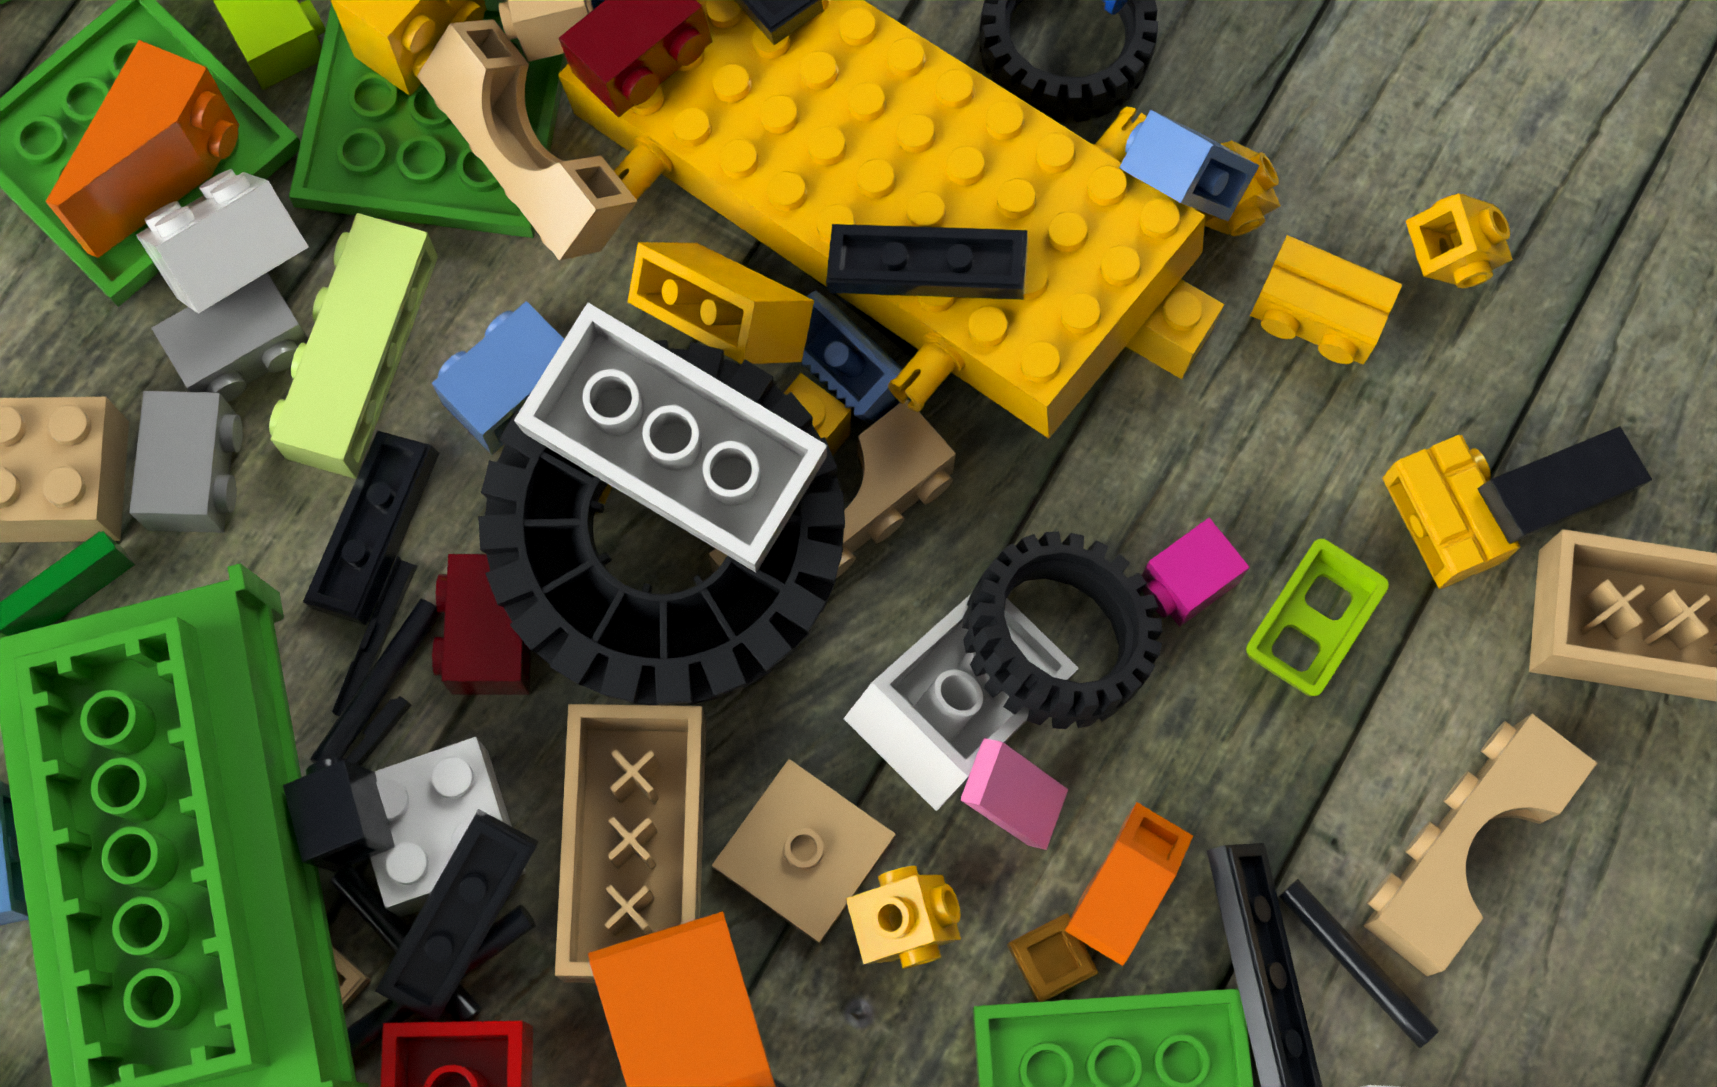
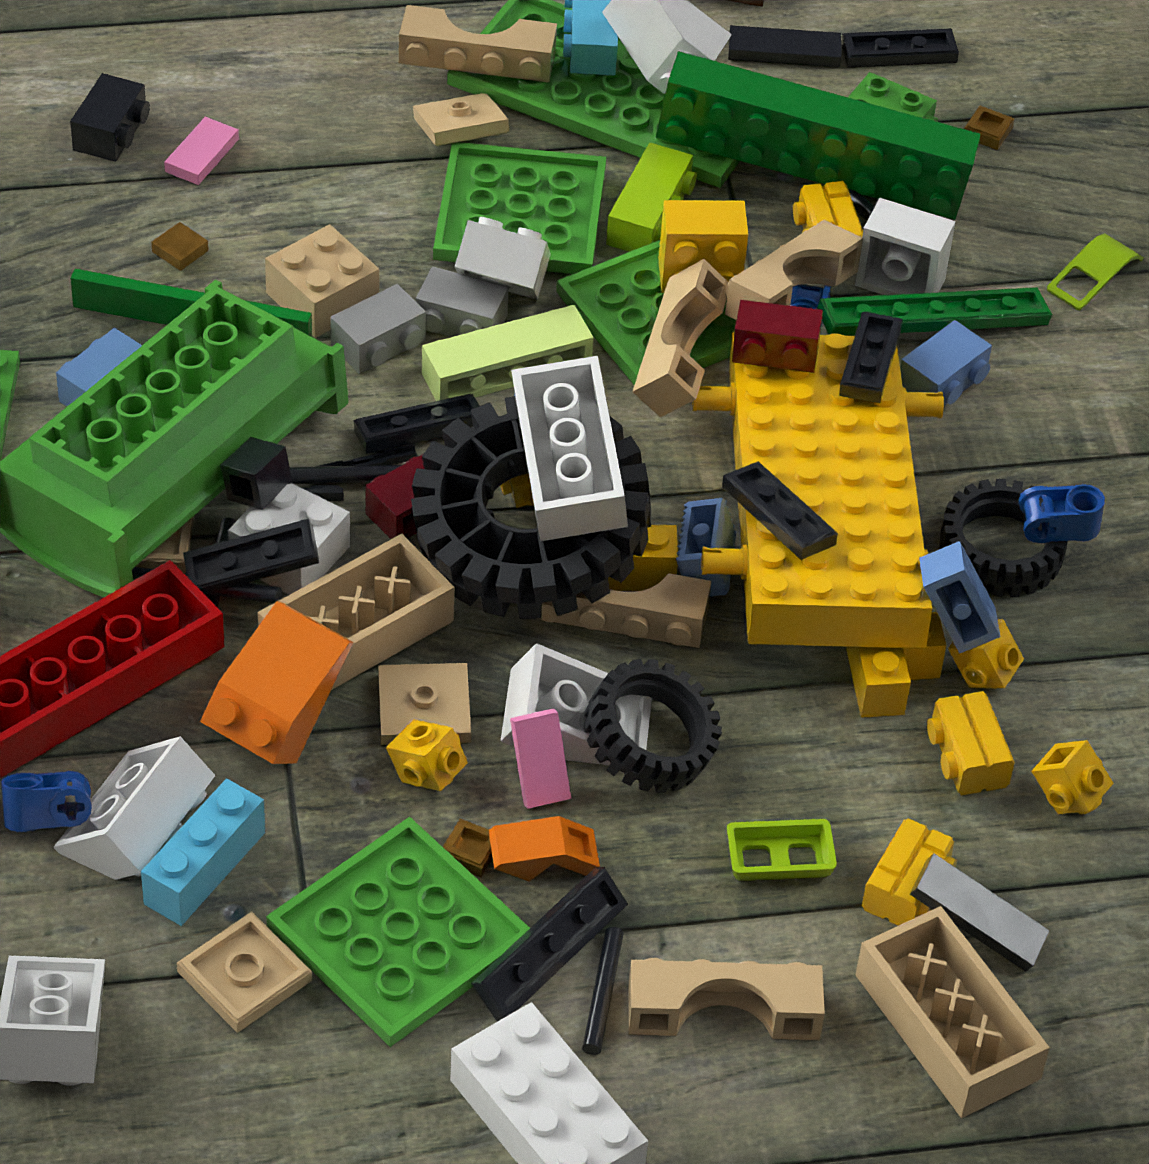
camera: 50 degrees right, 25 degrees down
orange slope [45,40,240,258] -> none
yellow brick [627,242,814,364] -> none
dark pink brick [1141,517,1250,627] -> none

